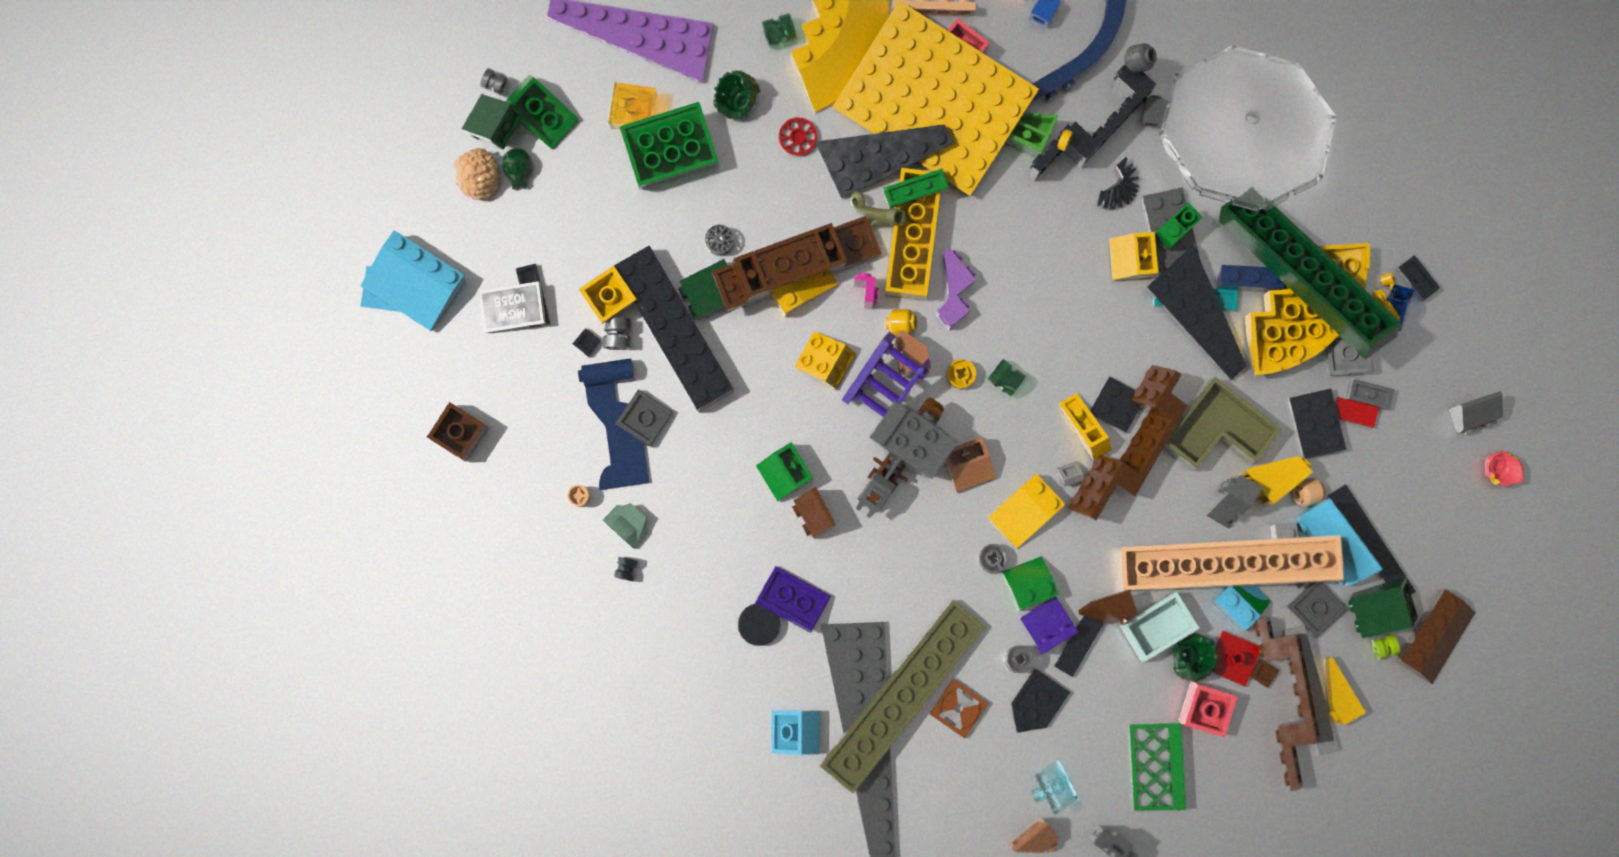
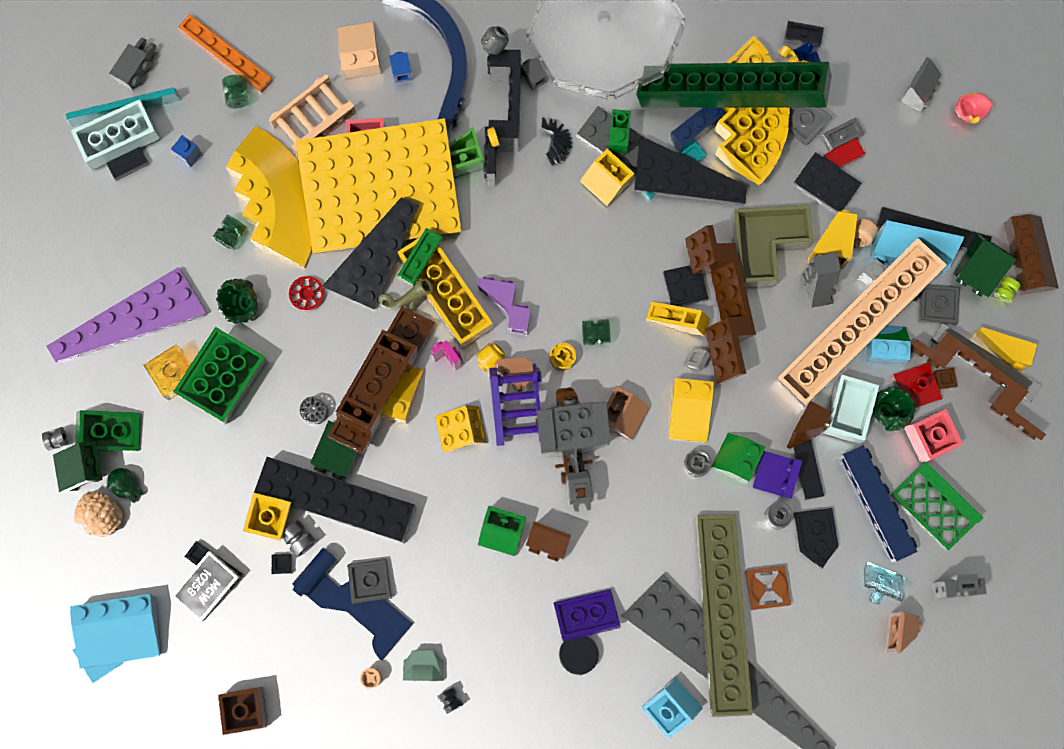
camera: 40 degrees left, 5 degrees down
none -> dark blue brick [839,445,918,563]

